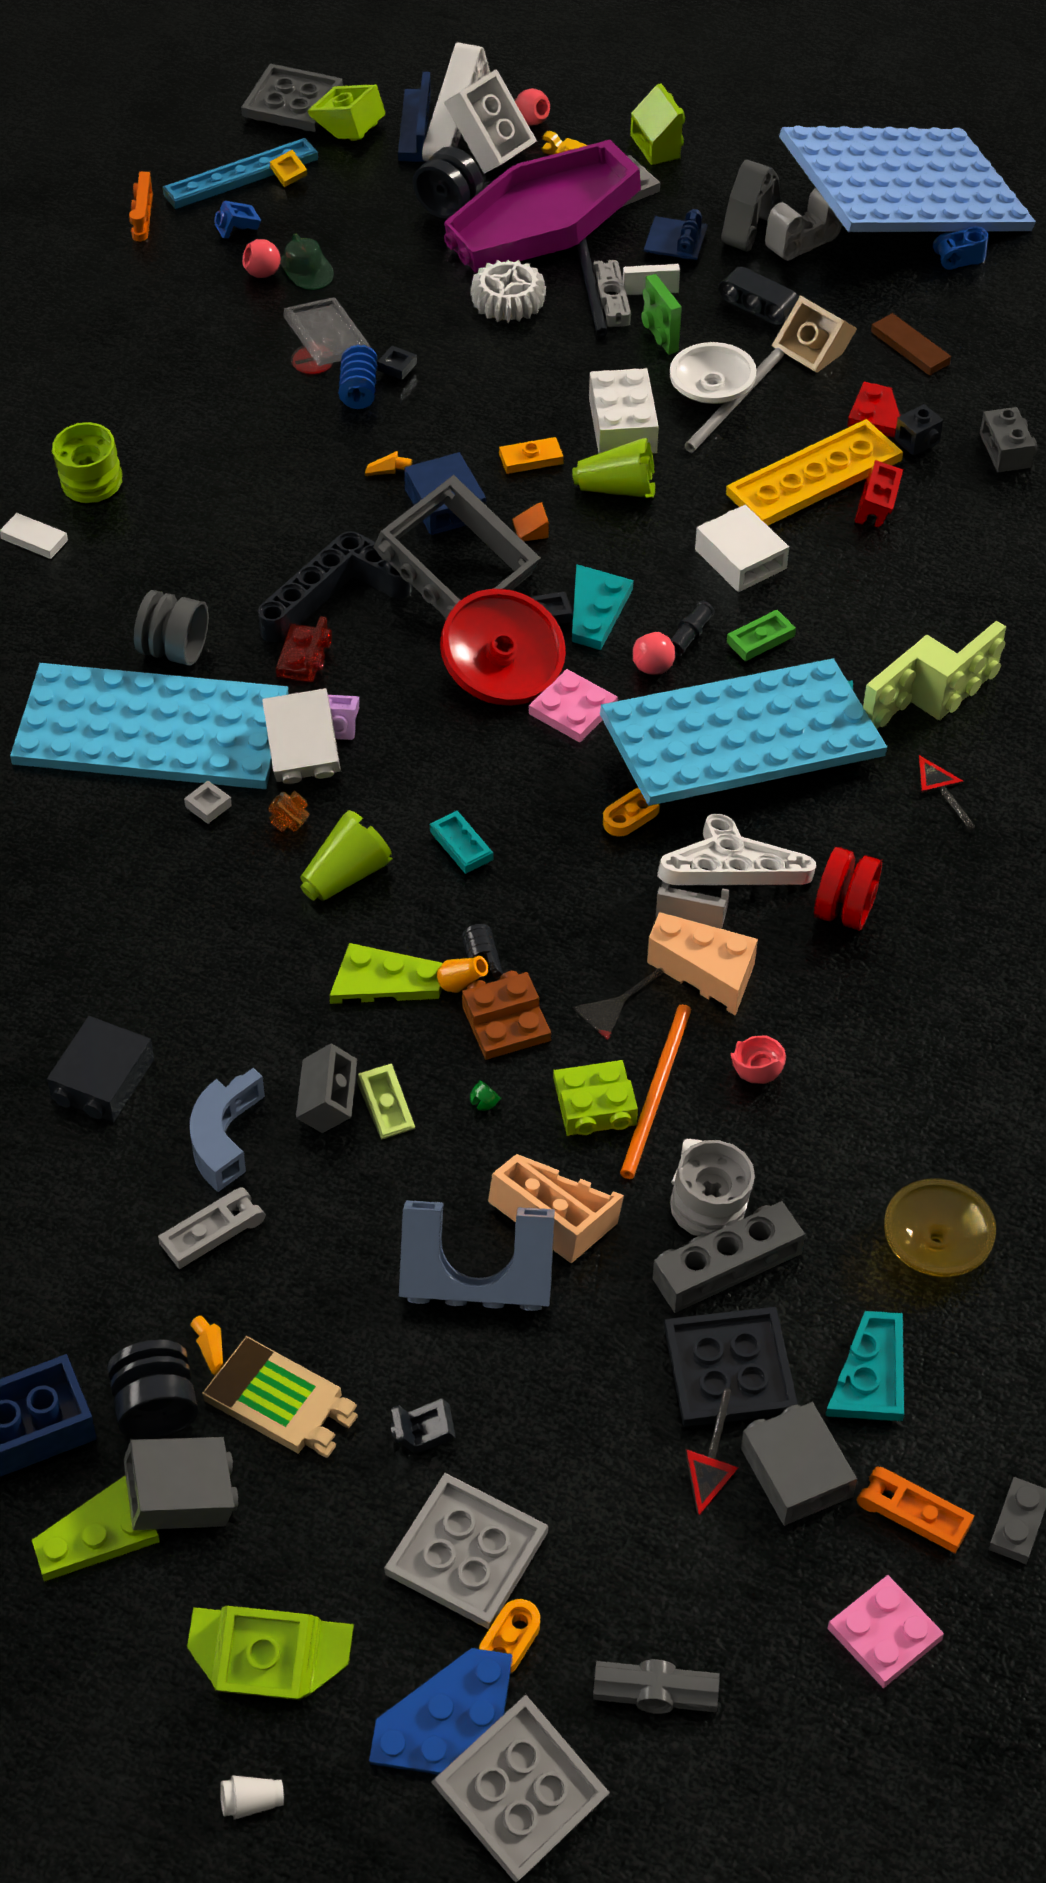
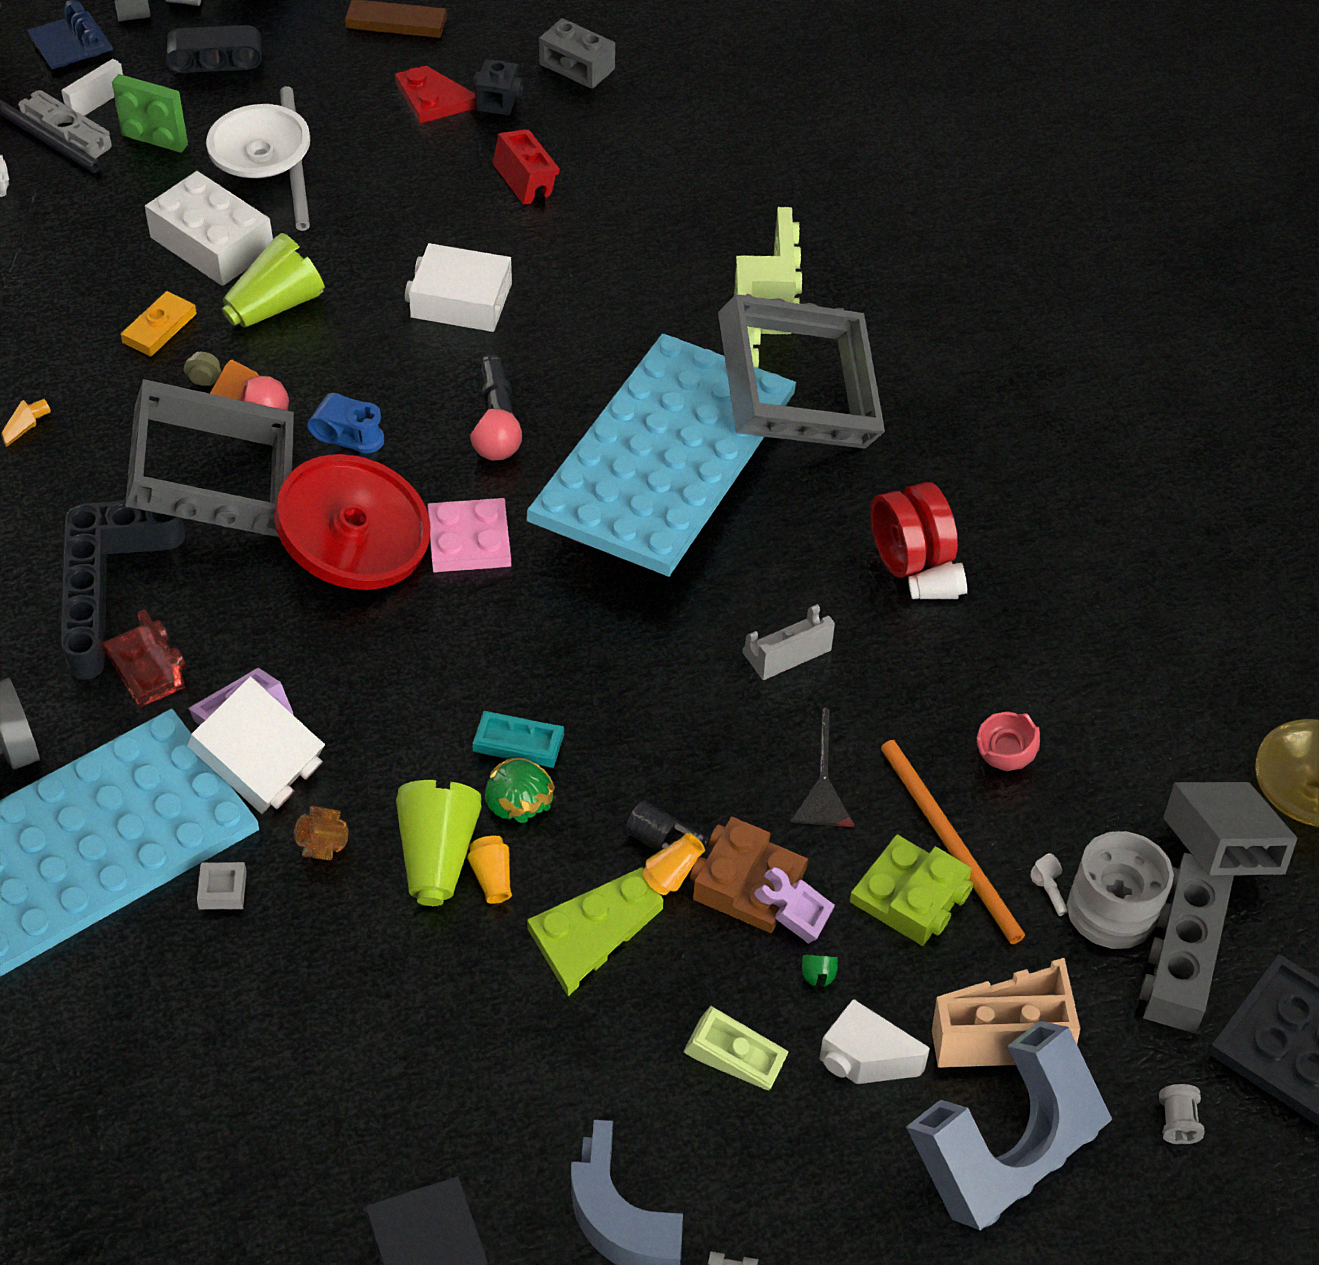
camera: 45 degrees left, 0 degrees up
dark grey brick [296,1043,357,1133] -> none
dark blue brick [404,452,486,535] -> none
teal wing [572,564,634,650] -> none
light orange plate [603,788,660,836] -> none
light nougat wedge [647,912,758,1015] -> none
white beam [657,814,816,885] -> none
yellow plate [726,419,903,526] -> none
bright green plate [727,610,796,661] -> none
tan slope [772,295,857,373] -> none
piece [918,755,975,830] -> none
none -> olive plate [184,352,221,386]
none -> coral piece [239,376,289,425]
none -> blue piece [308,393,385,453]
none -> light orange cone [467,836,512,904]
none -> green hair [484,758,555,823]
none -> dark grey window [718,294,885,448]
none -> lavender plate [754,867,835,943]
none -> white slope [819,999,930,1084]
none -> white cone [908,561,967,599]
none -> light grey bush [1159,1084,1204,1144]
none -> dark grey brick [1164,782,1297,876]

